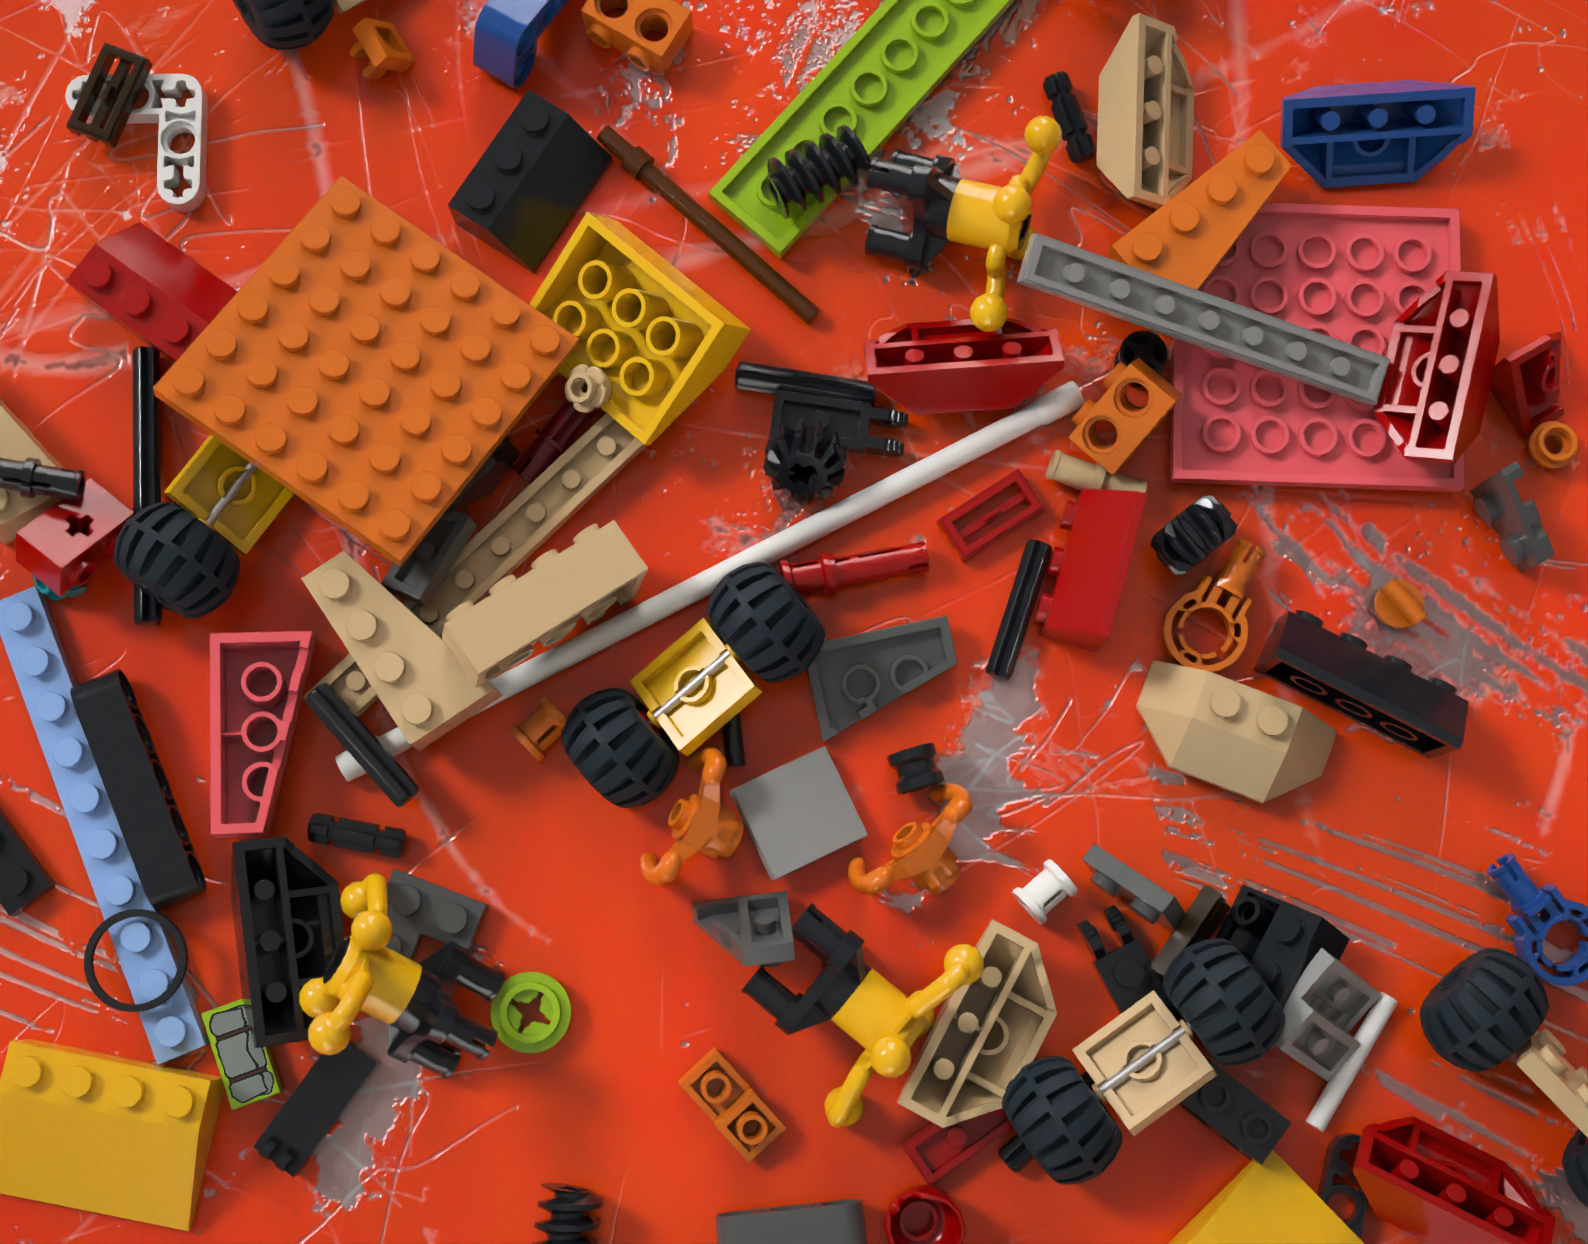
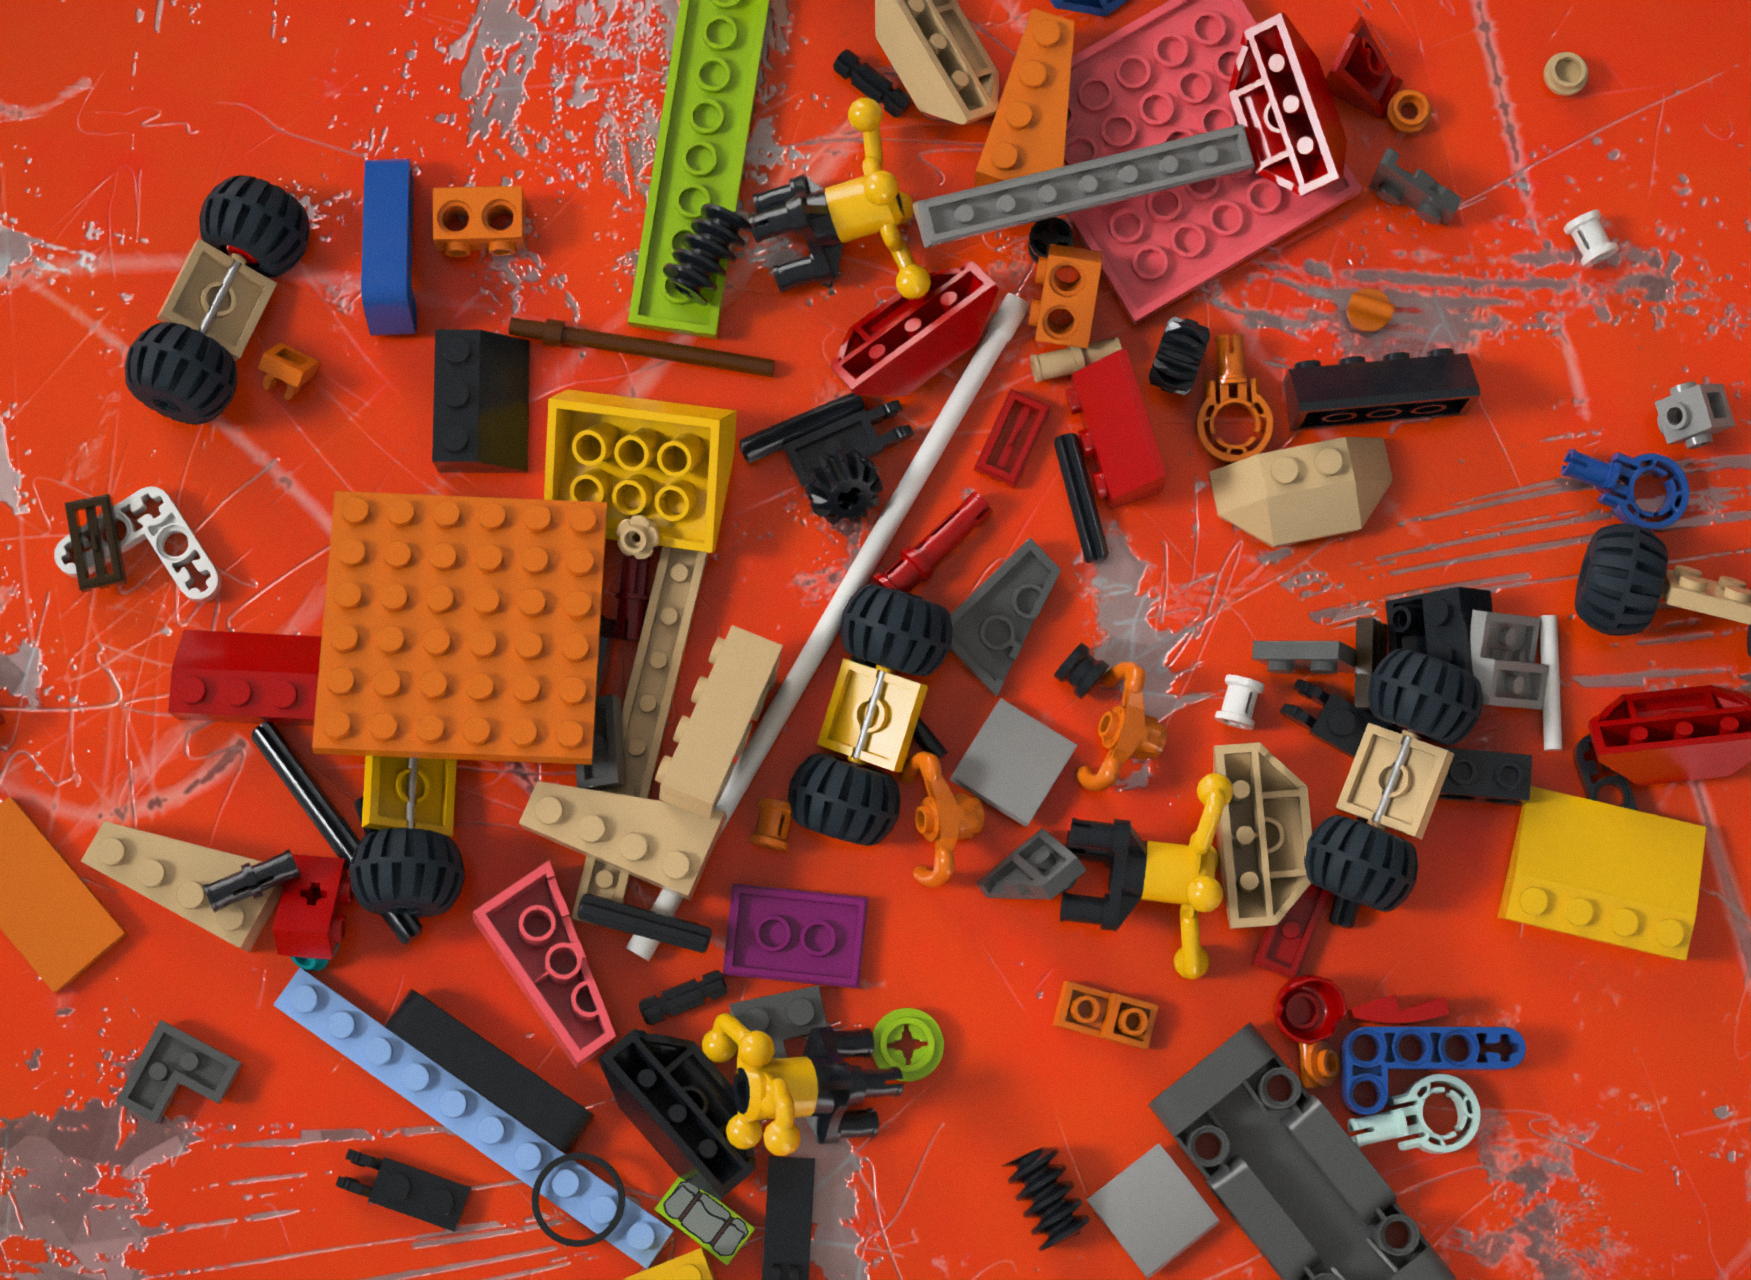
camera: 30 degrees left, 0 degrees up
none -> magenta tile [723,884,868,989]

